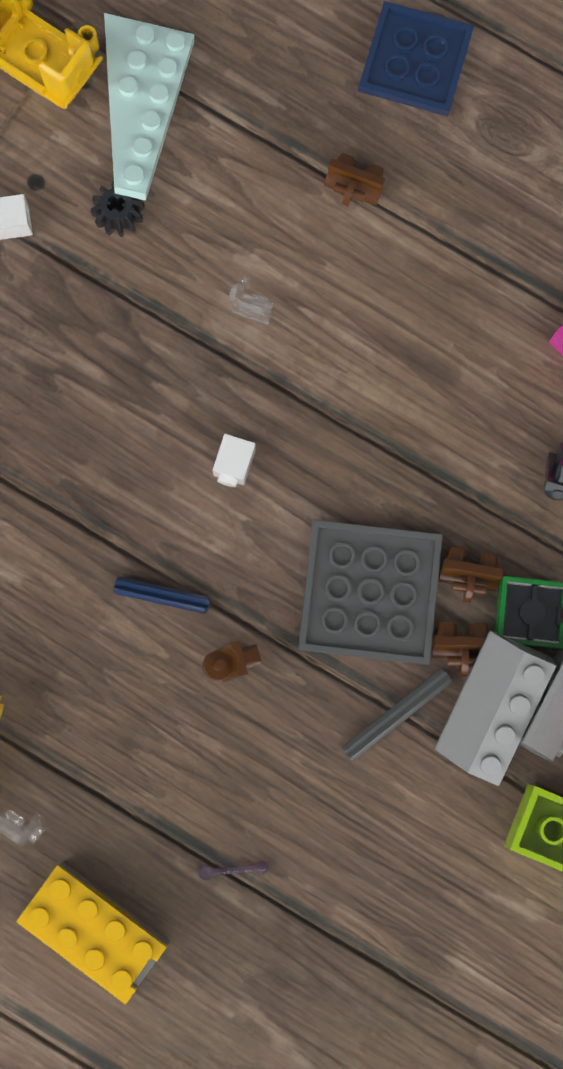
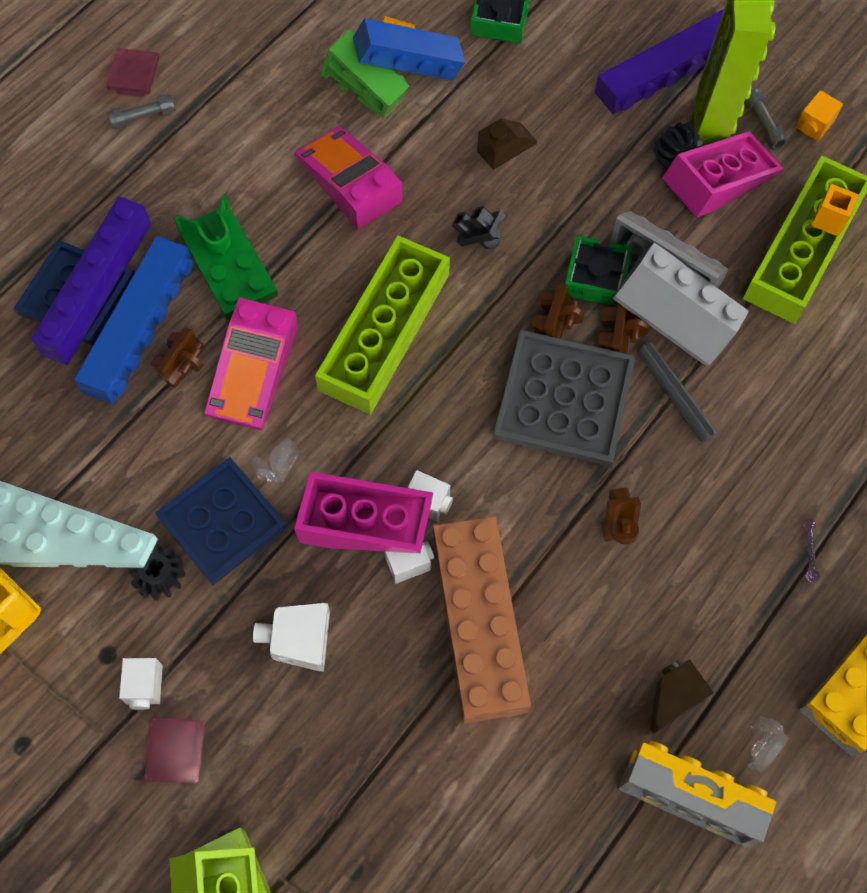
camera: 80 degrees left, 15 degrees down
dark blue axle [114,577,210,614] -> none
none -> dark purple brick [31,196,151,366]
none -> blue brick [74,236,193,405]
none -> dark blue plate [155,457,288,586]
none -> green plate [174,194,278,320]
none -> slope [204,297,299,431]
none -> white torso [253,603,330,672]
none -> dark pink slope [294,471,433,554]
none -> lime brick [315,235,450,415]
none -> white brick [384,541,434,584]
none -> nougat brick [433,517,531,724]
none -> dark brown slope [650,659,714,734]

